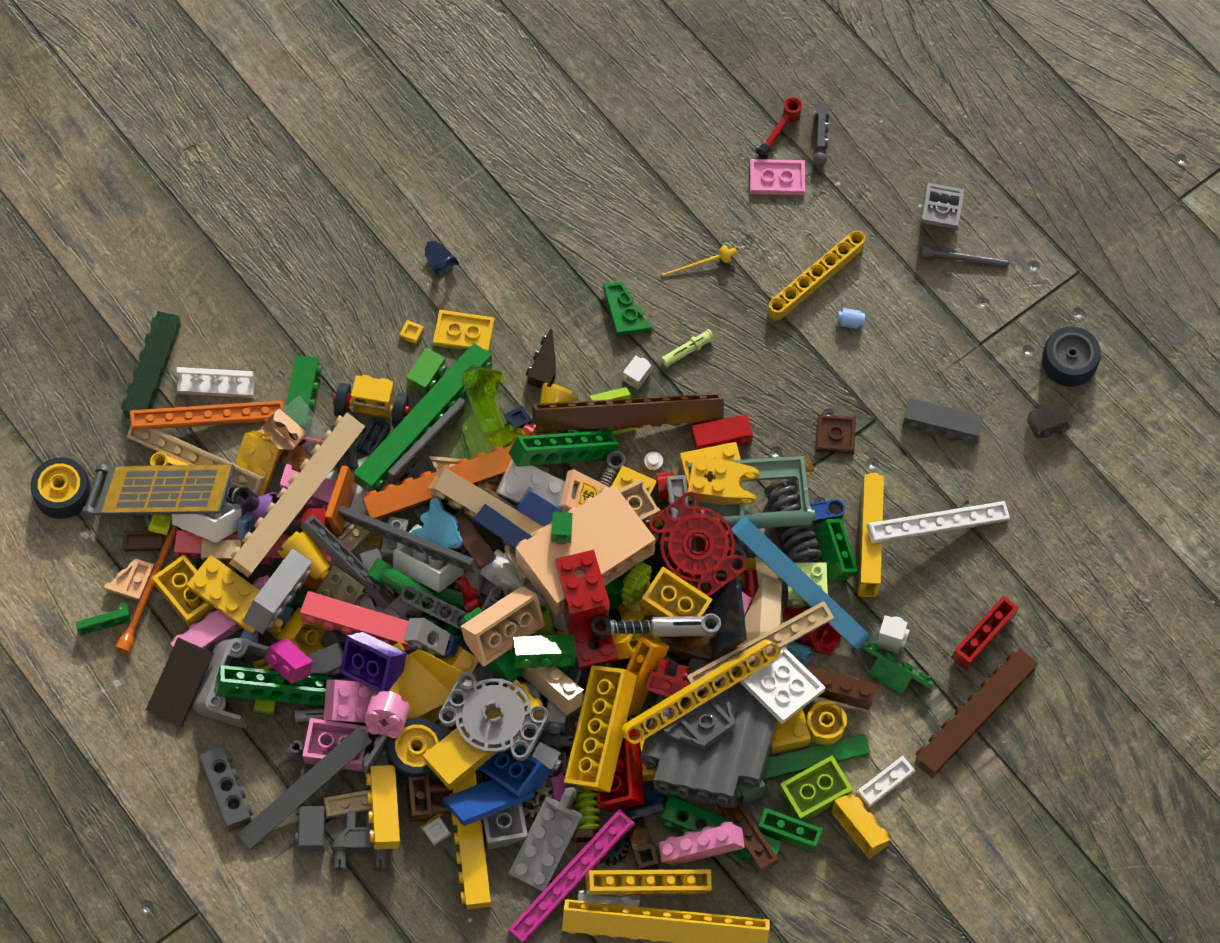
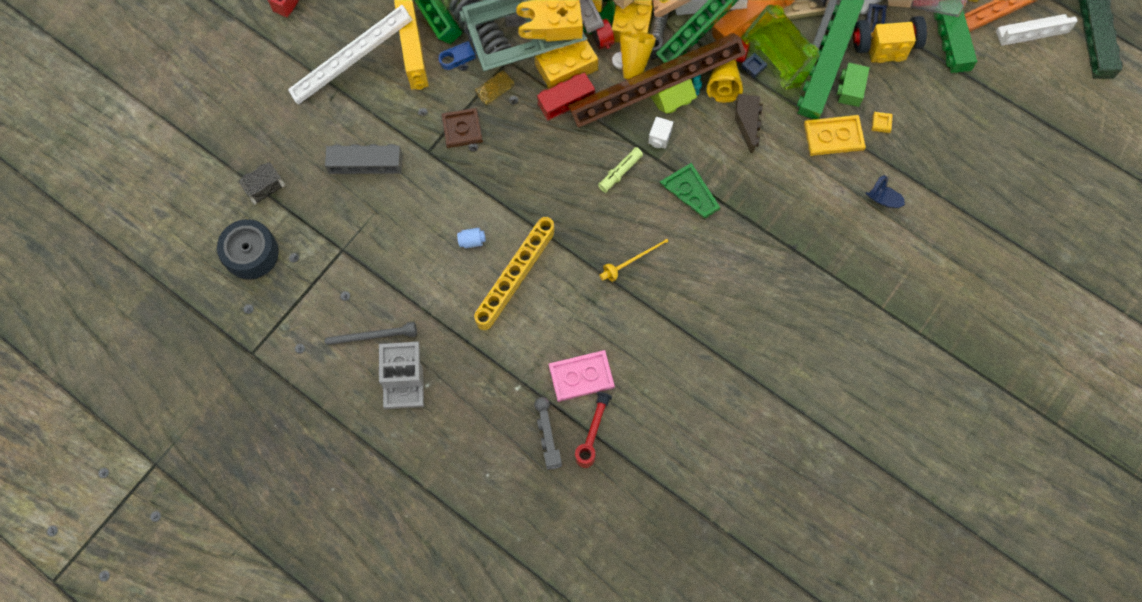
camera: 170 degrees right, 5 degrees up
none -> yellow cone [620,31,656,80]

